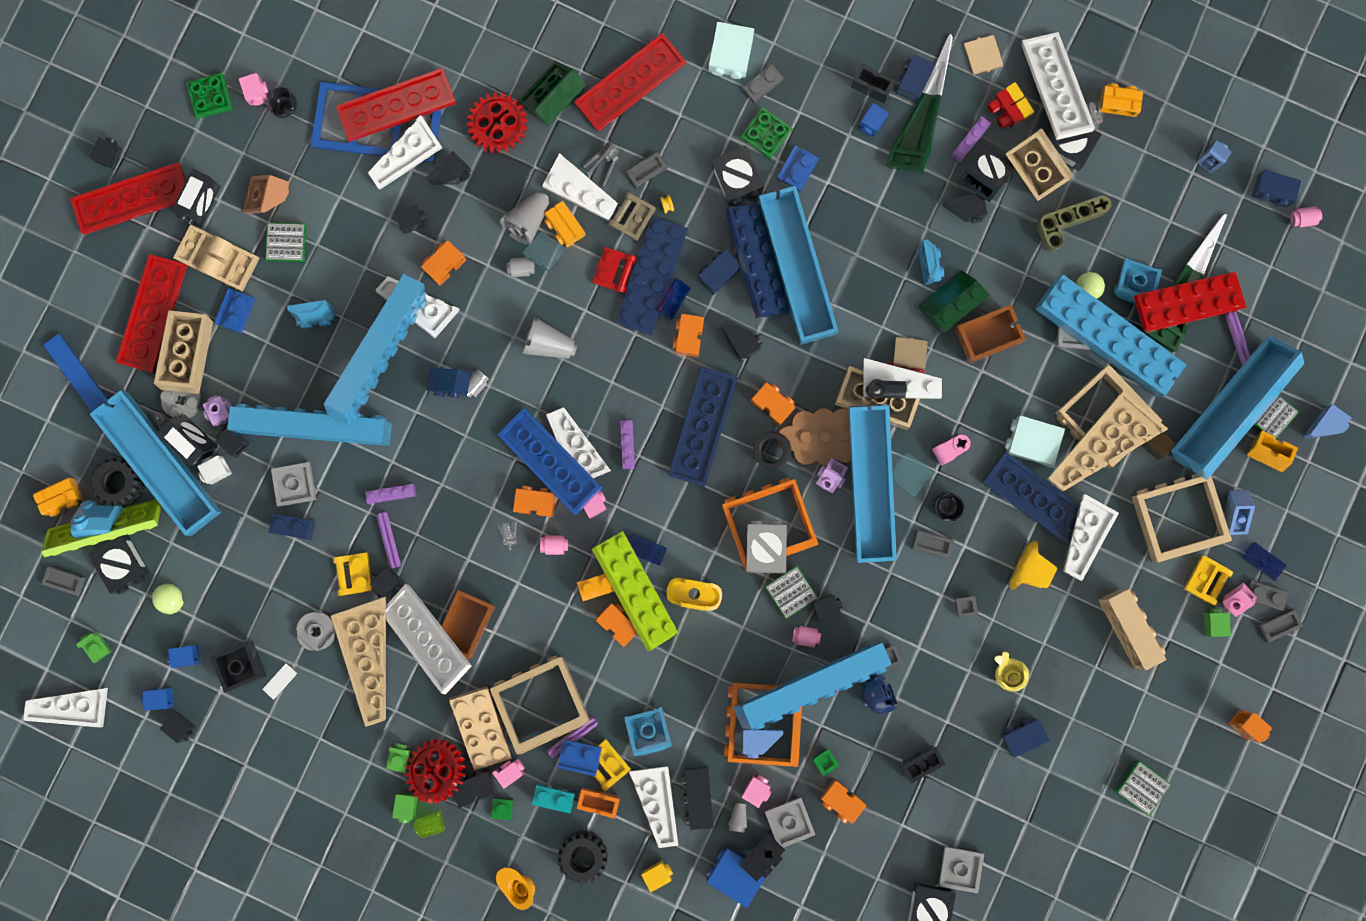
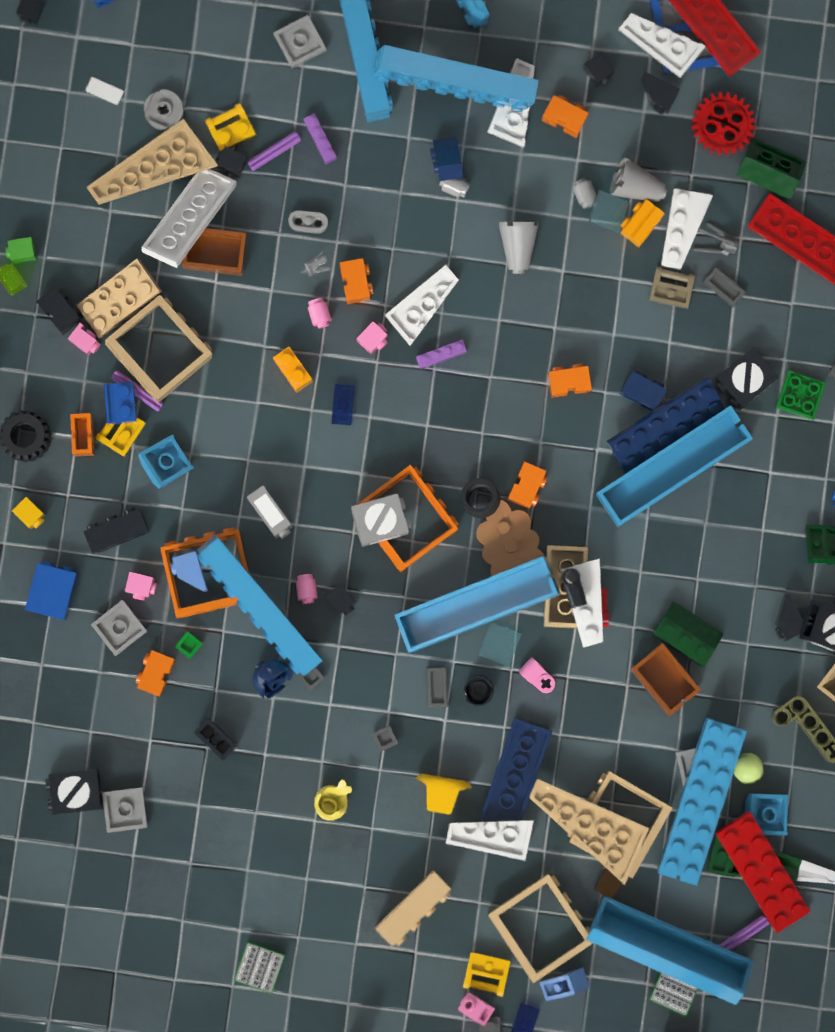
camera: 65 degrees right, 0 degrees up
black brick [210,641,267,693] -> none
dark blue brick [268,514,316,540] -> none
bright green bracket [386,743,412,773] -> none
red gear [404,739,466,804] -> none
green plate [492,798,514,820] -> none
blue plate [498,408,603,515] -> none
teal brick [532,783,576,813] -> none
red plate [592,247,637,294] -> none
lime plate [592,531,678,652] -> none
orange brick [596,603,637,647] -> none
dark blue plate [616,216,688,336] -> none
white wing [629,766,678,848] -> none
clear blue plate [656,278,691,321] -> none
yellow bush [660,195,674,213] -> none
yellow piece [667,578,722,610] -> none
dark blue plate [668,366,738,487] -> none
black slope [722,325,762,362] -> none
light grey cone [728,803,747,833] -> none
black brick [739,834,785,882] -> none
light grey tile [765,566,818,619] -> none
blue plate [777,145,819,192] -> none
lavender brick [816,458,848,494] -> none
tan piece [893,337,927,369] -> none
dark azure slope [918,240,944,285] -> none
dark blue brick [1000,717,1050,758] -> none
light aqua brick [1005,416,1065,467] -> none
bright green brick [1204,609,1231,637] -> none
light orange brick [1247,430,1298,472] -> none
none -> brick [247,485,293,539]
none -> light grey plate [288,211,328,234]

